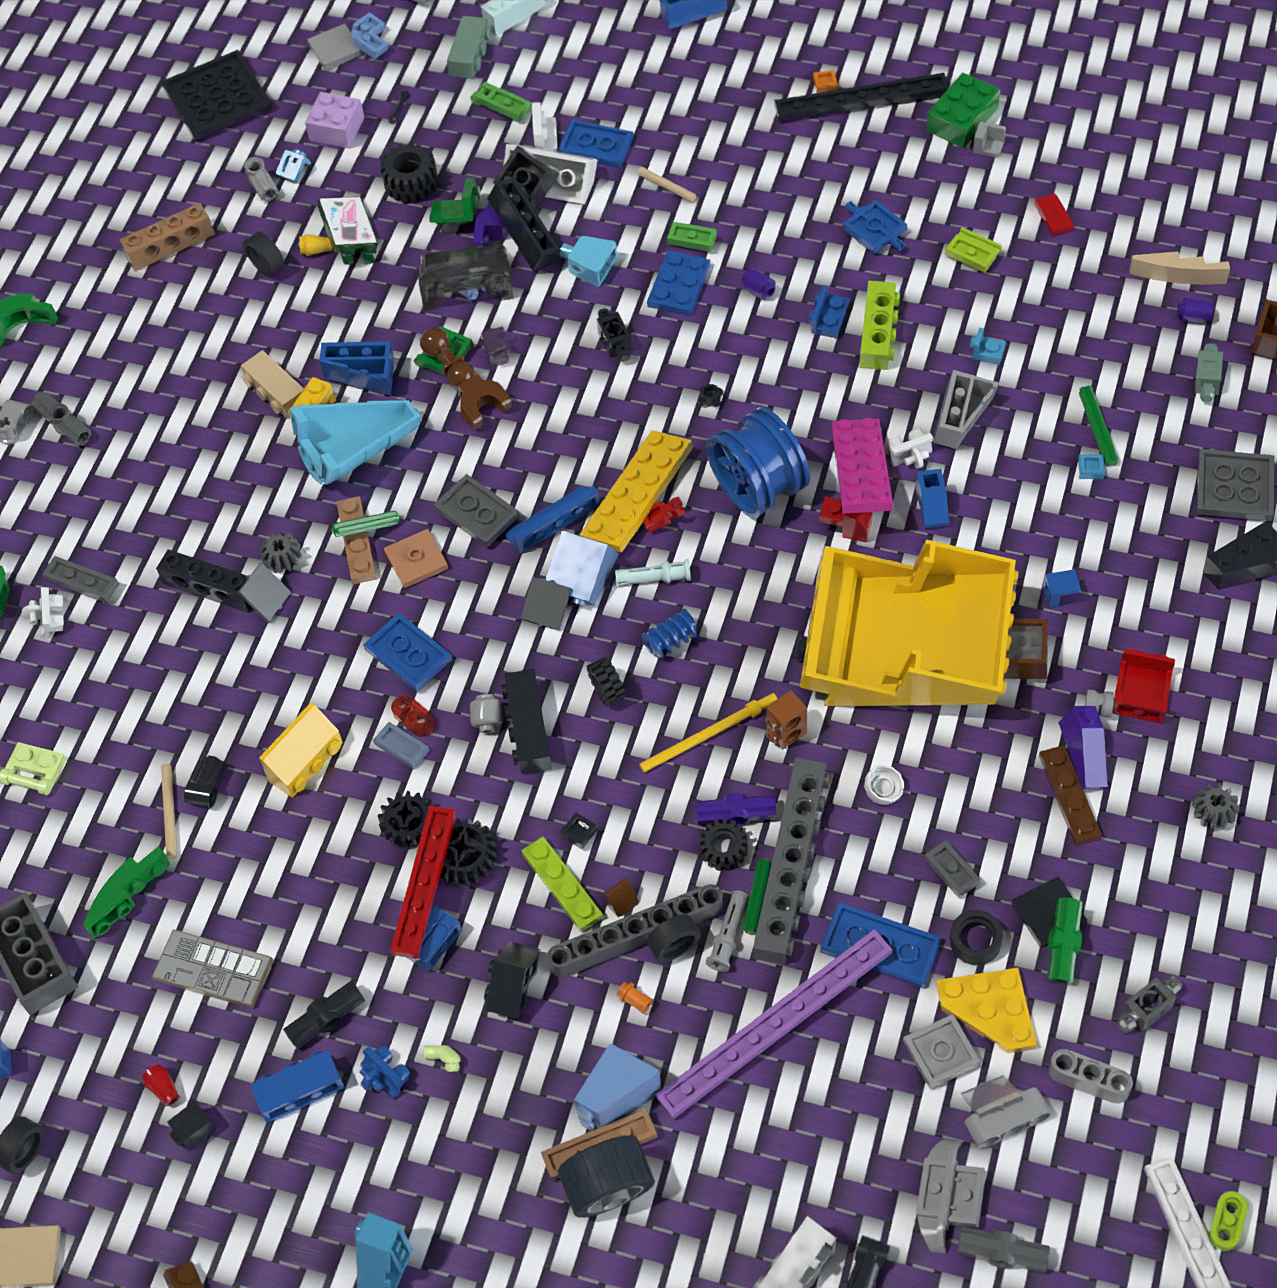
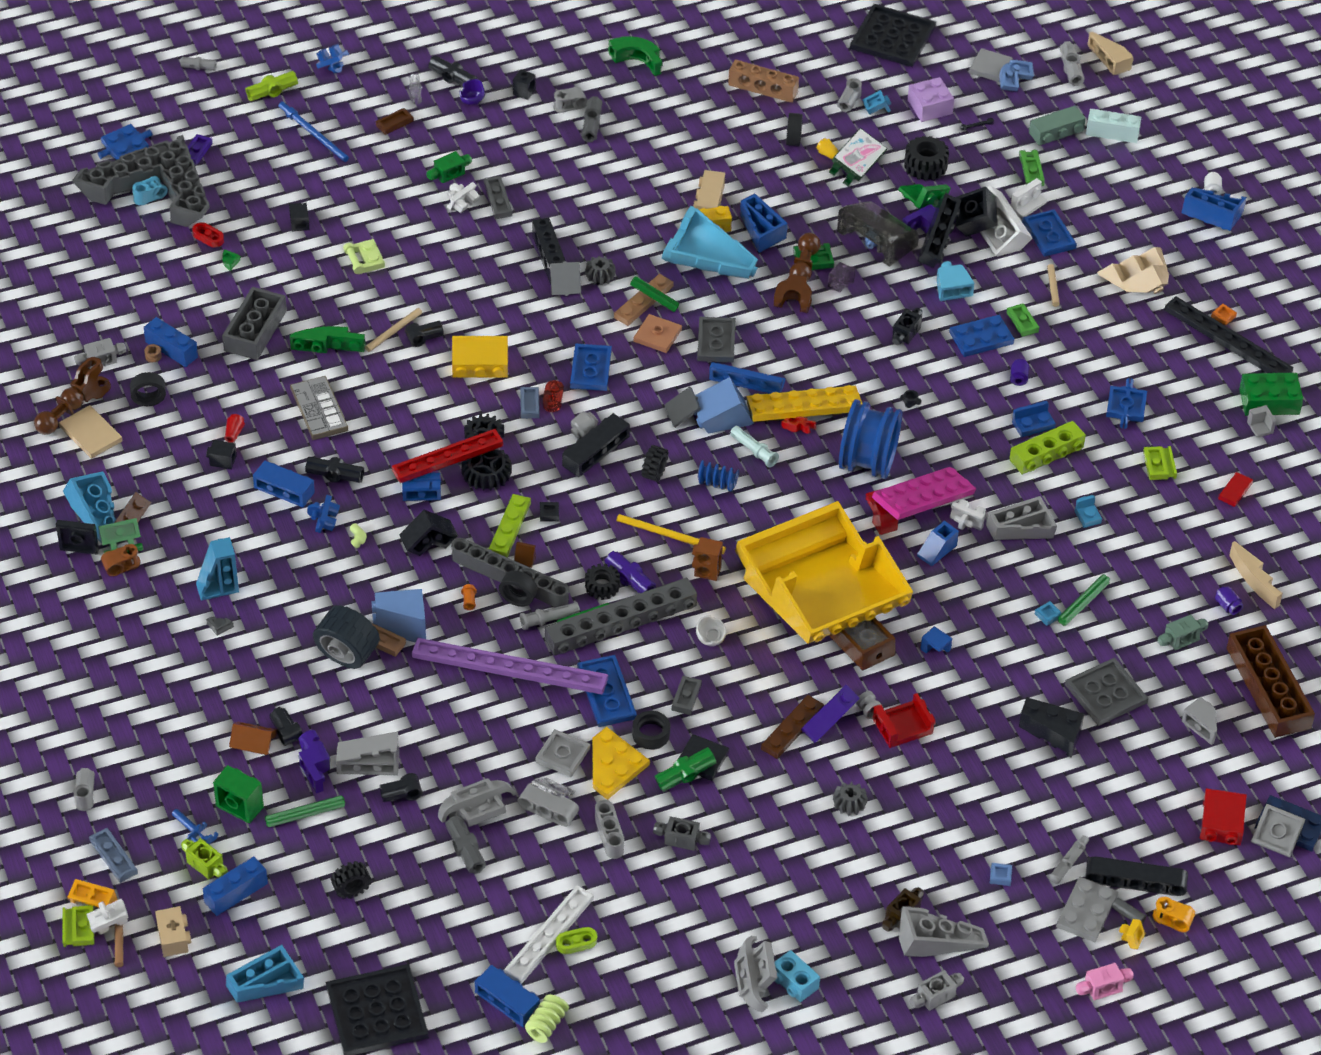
camera: 45 degrees right, 10 degrees down
none -> tan brick [1097,247,1169,294]

